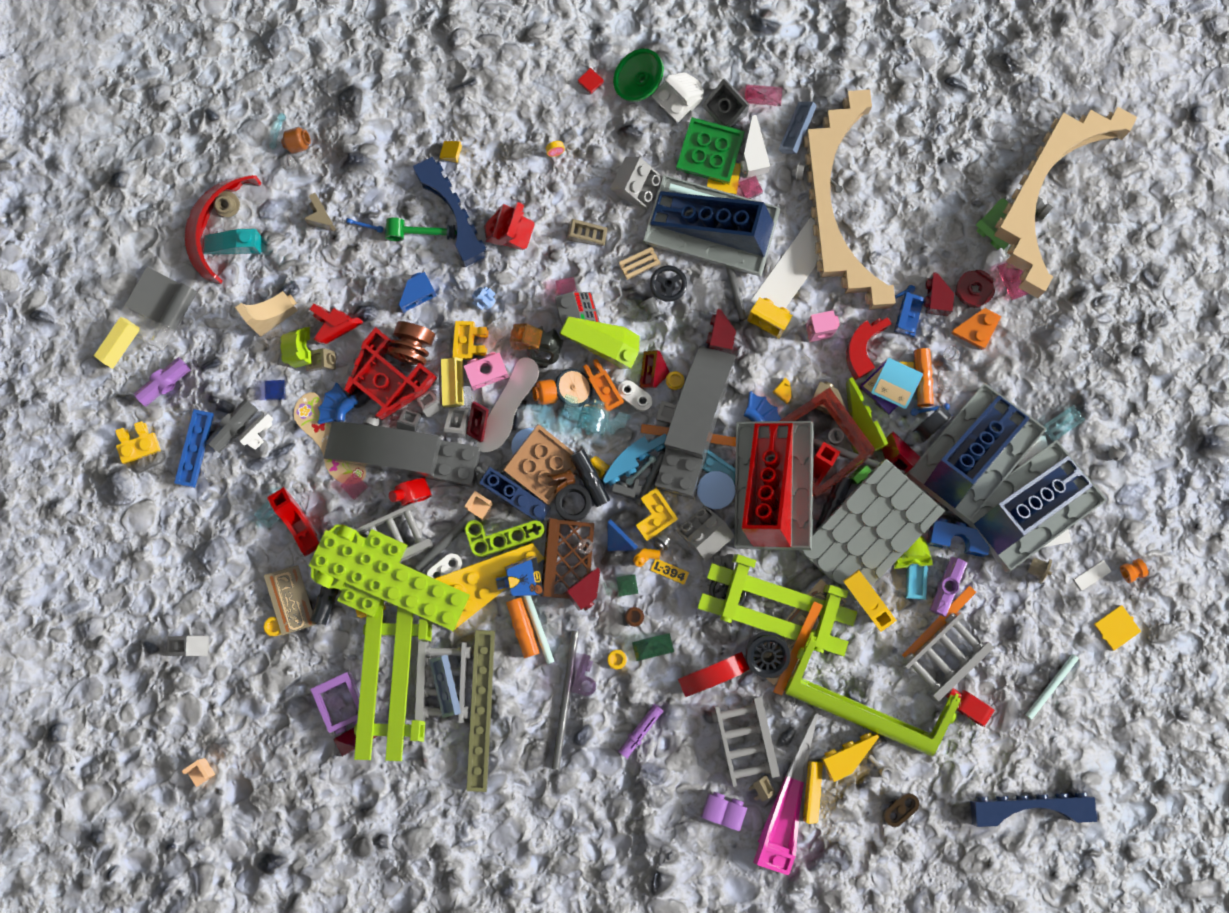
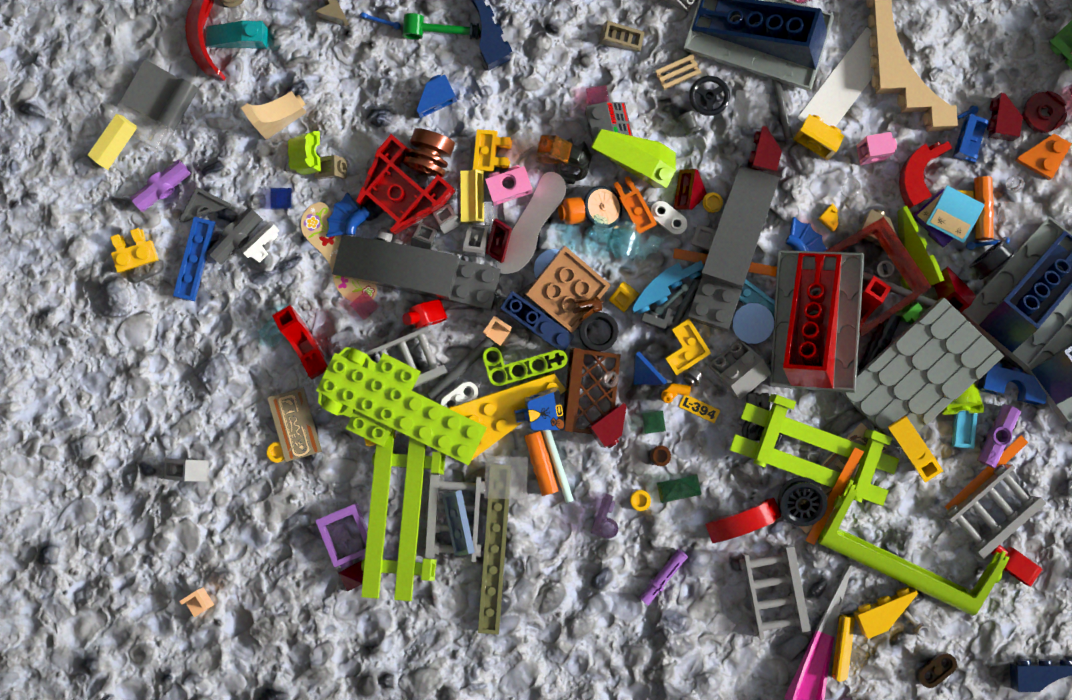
camera: 10 degrees right, 5 degrees up
red piece [309,303,363,344] -> none
black axle [310,586,339,625] -> none
light blue gear [472,286,495,310] -> none
red piece [484,202,535,250] -> none
dark grey piece [552,630,579,770] -> none
black axle [570,449,610,507] -> none
medium lavender brick [701,791,747,831] -> none
dark tan tile [749,775,775,802] -> none
none -> dark grey tile [179,186,231,222]
none -> clear tile [484,456,528,500]

